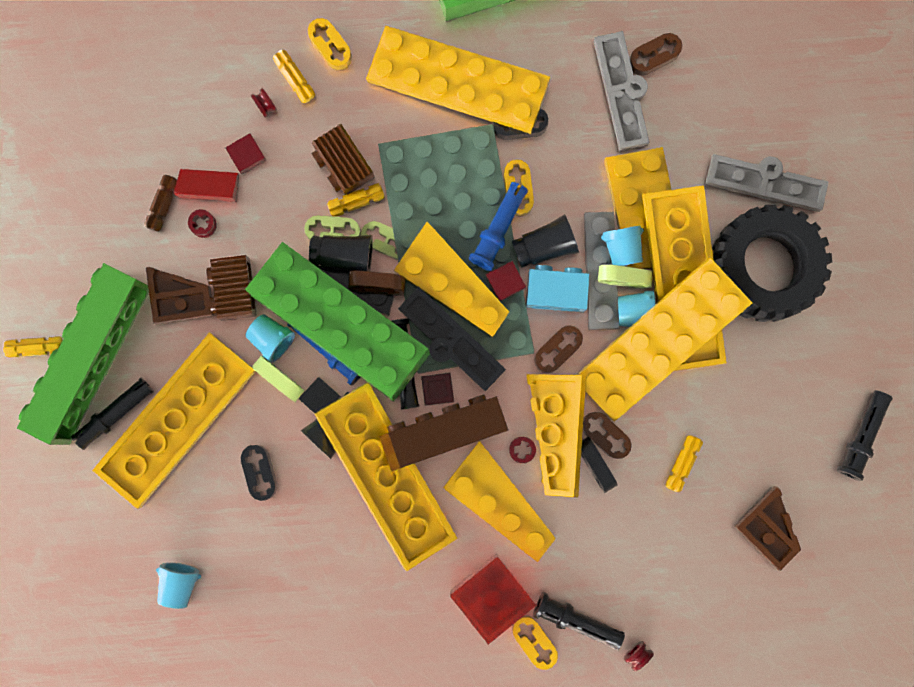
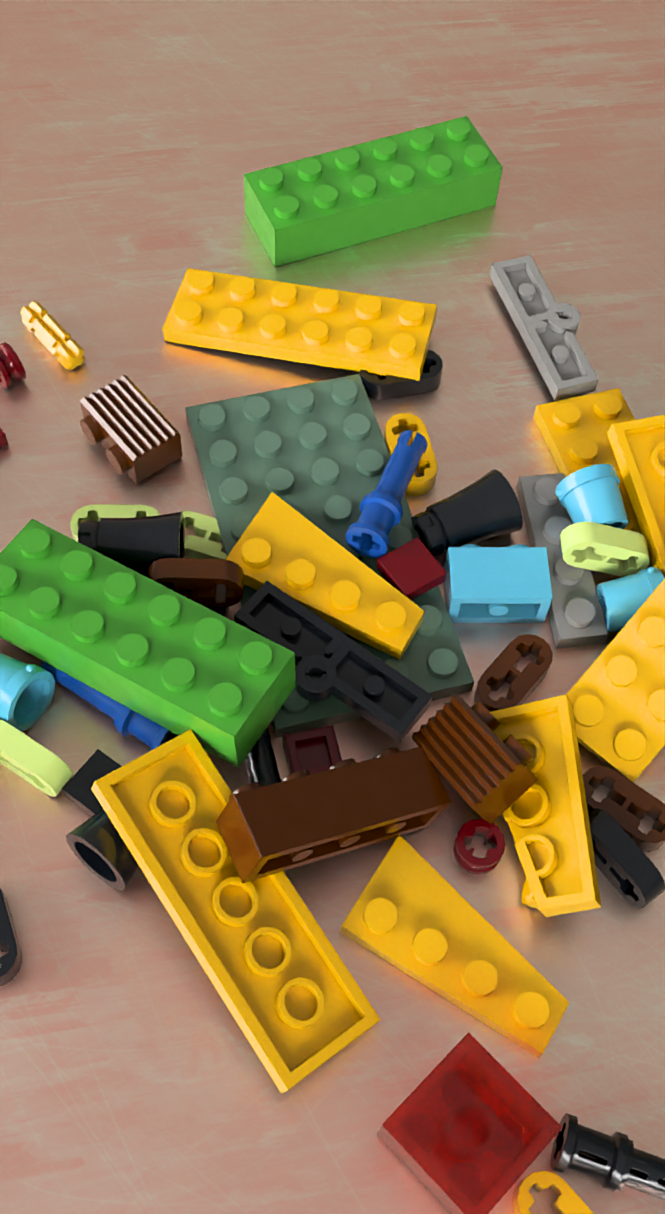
camera: 10 degrees left, 25 degrees down
yellow beam [308,18,352,70] -> none
yellow axle [327,183,385,217] -> none
reddish brown beam [630,33,682,76] -> none
none -> reddish brown brick [412,695,538,824]

